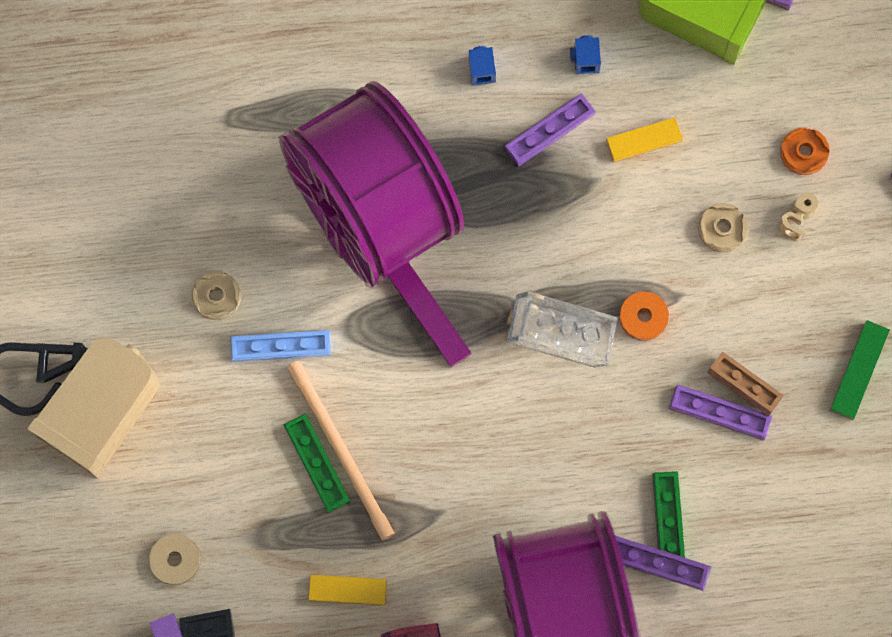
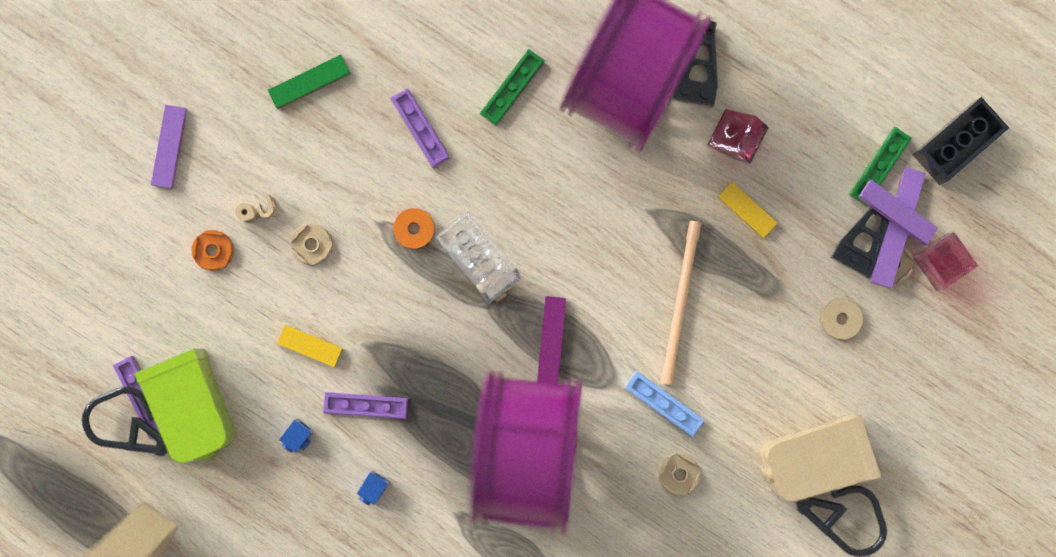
camera: 145 degrees left, 10 degrees up
green tile [283,413,350,514] -> none
medium lavender tile [615,536,711,591] -> none
medium nougat plate [707,352,784,417] -> none

